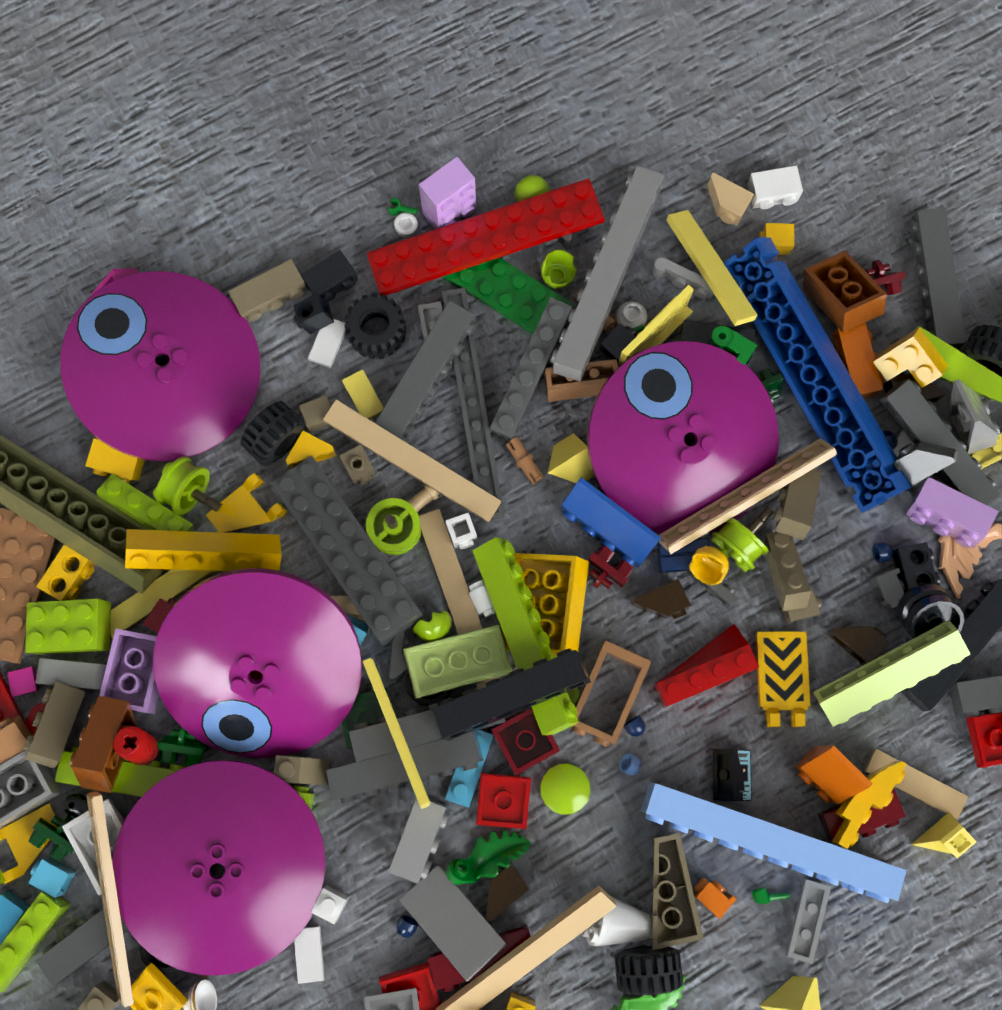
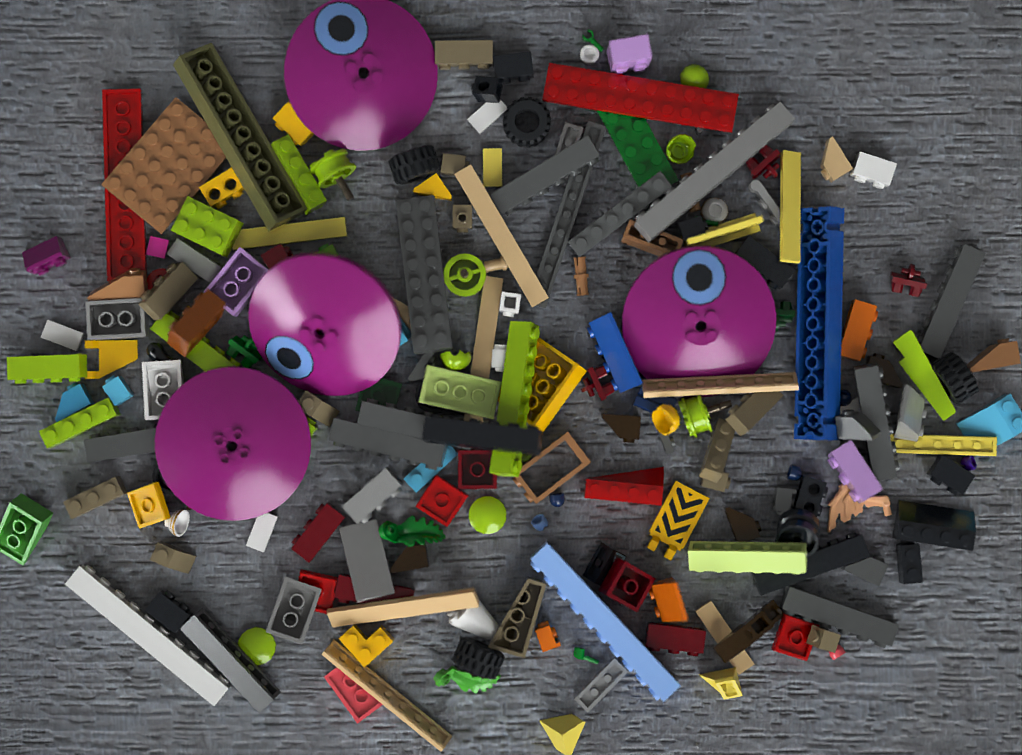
camera: 30 degrees right, 10 degrees up
dark green hips [28,815,74,862] -> none
tan tile [86,791,134,1007] -> none
red piece [113,726,159,766] -> none
yellow brick [125,529,282,571] -> none
yellow flag [206,473,288,533] -> none
white brick [311,885,350,924] -> none
light yellow tile [363,658,431,809] -> none
dark blue hinge [396,915,419,938] -> none
light yellow slope [548,433,594,483] -> none
green leg [709,326,757,365] -> none
yellow brick [758,223,794,255] -> none
dark orange brick [803,251,887,333] -> none
yellow slope [832,761,907,849] -> none
yellow brick [873,327,948,388] -> none
none -> dark red brick [291,502,346,563]
none -> dark red brick [598,557,656,612]
none -> dark brown slope [713,600,783,663]
none -> dark red hips [746,145,780,180]

